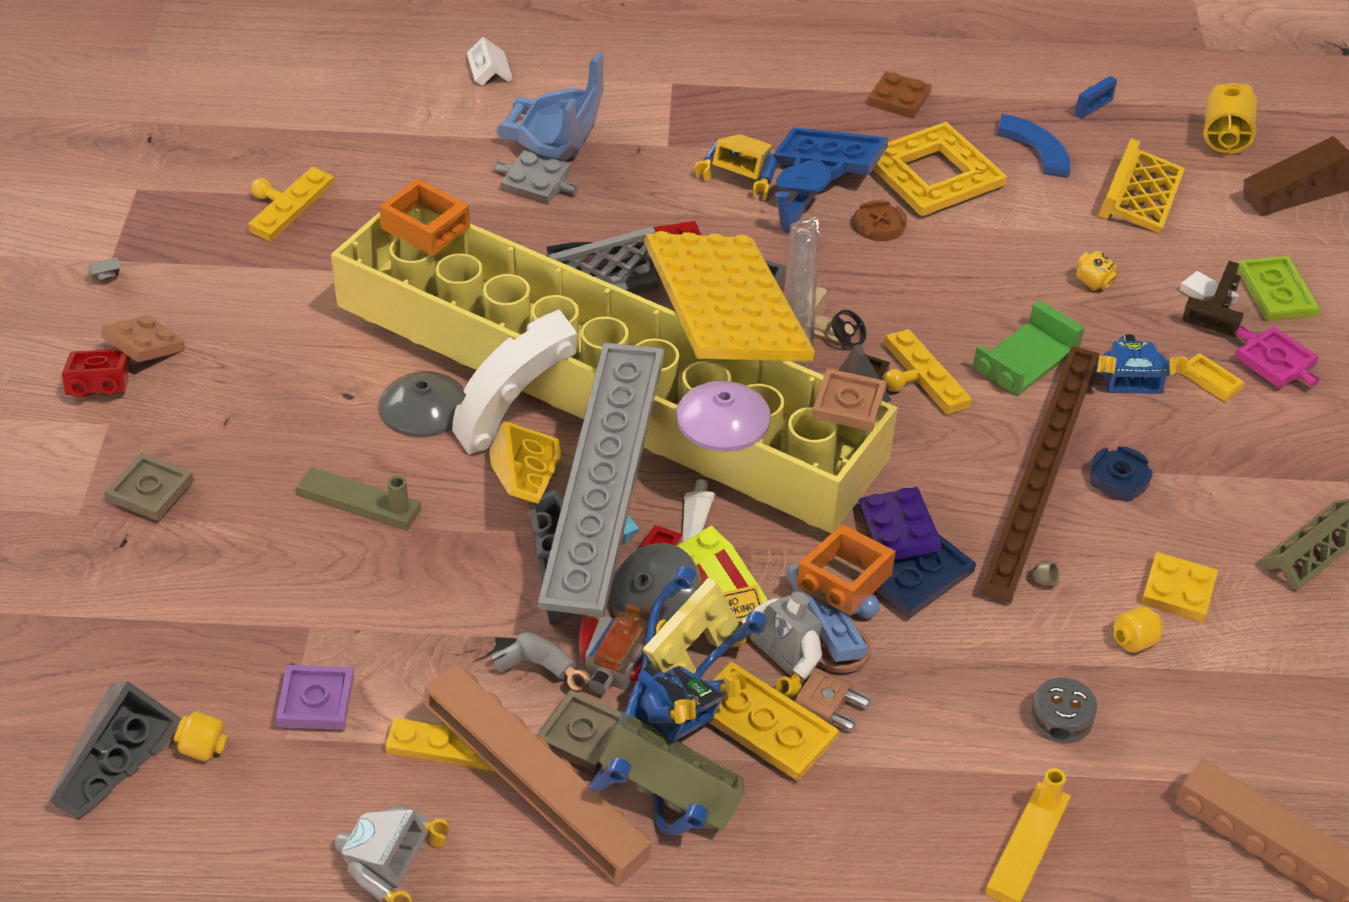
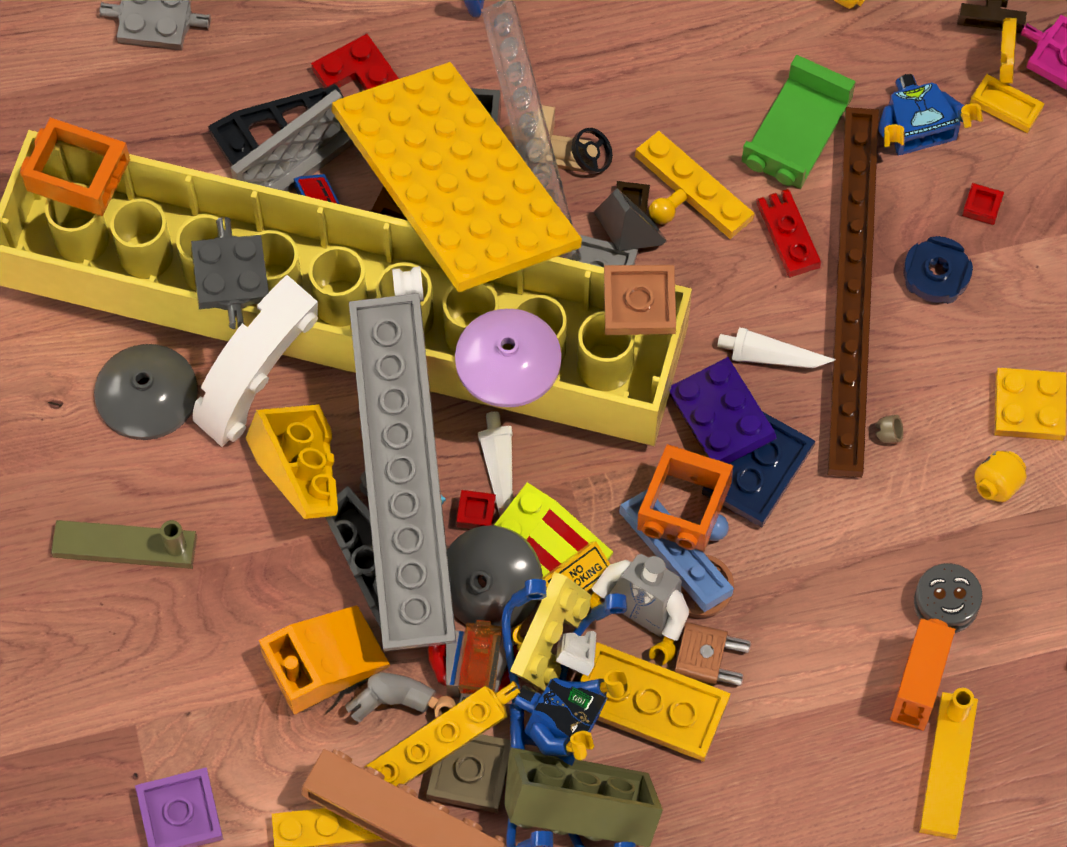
camera: 15 degrees left, 20 degrees up
none -> dark grey plate [191,217,269,329]
none -> light orange slope [259,605,390,715]
none -> yellow plate [365,681,520,787]
none -> white wheel [392,266,424,301]
none -> white tile [556,631,597,676]
none -> white bar [718,327,836,368]
none -> red hinge [756,189,821,278]
none -> orange window [890,619,956,731]
none -> red tile [962,183,1004,225]
none -> yellow tile [1000,18,1017,84]

